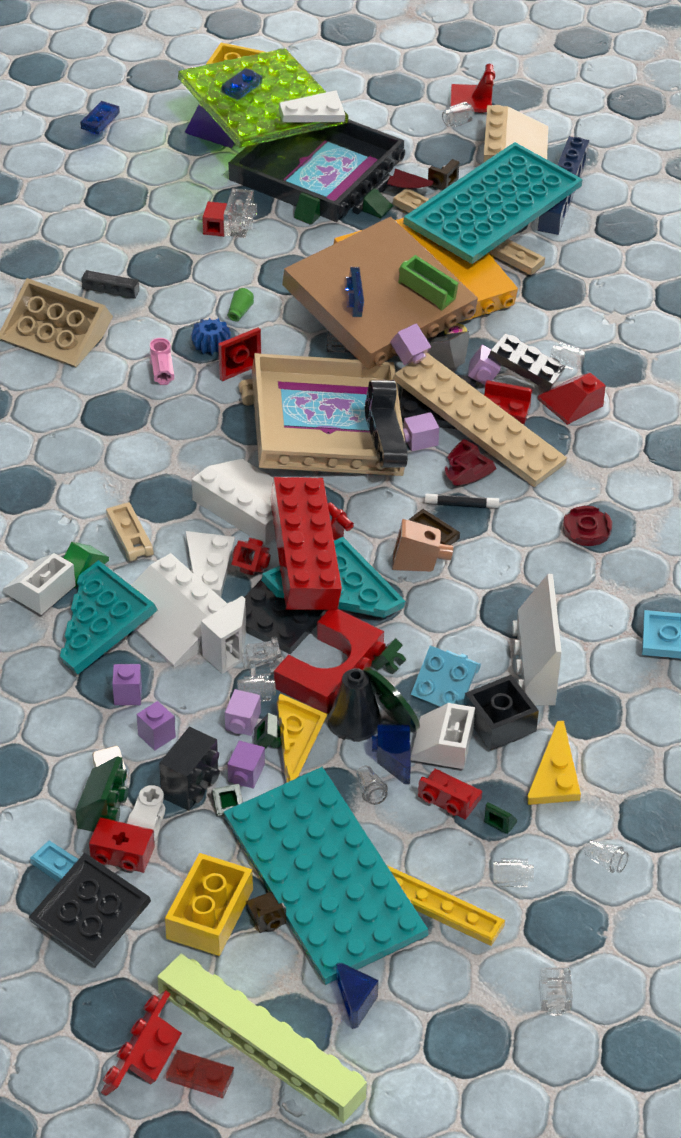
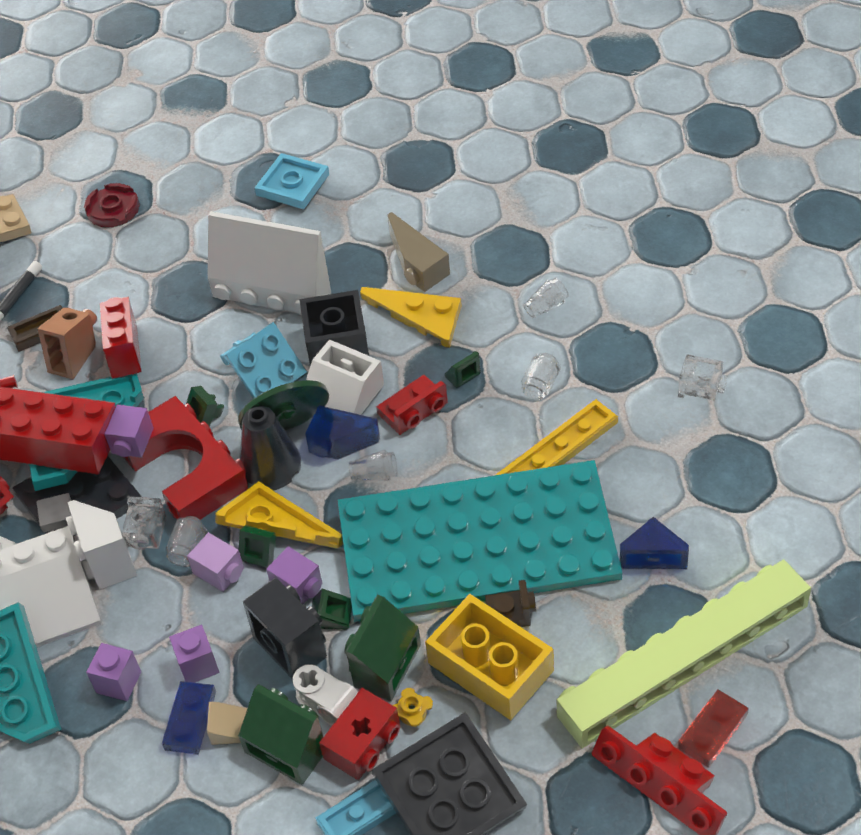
camera: 65 degrees left, 5 degrees up
none -> flat silver tile [37,493,71,532]
none -> red brick [100,296,142,379]
none -> medium lavender brick [105,405,153,457]
none -> clear blue plate [162,681,216,755]
none -> dark green slope [345,595,421,702]
none -> dark tan slope [387,212,450,292]
none -> yellow plate [393,688,433,727]

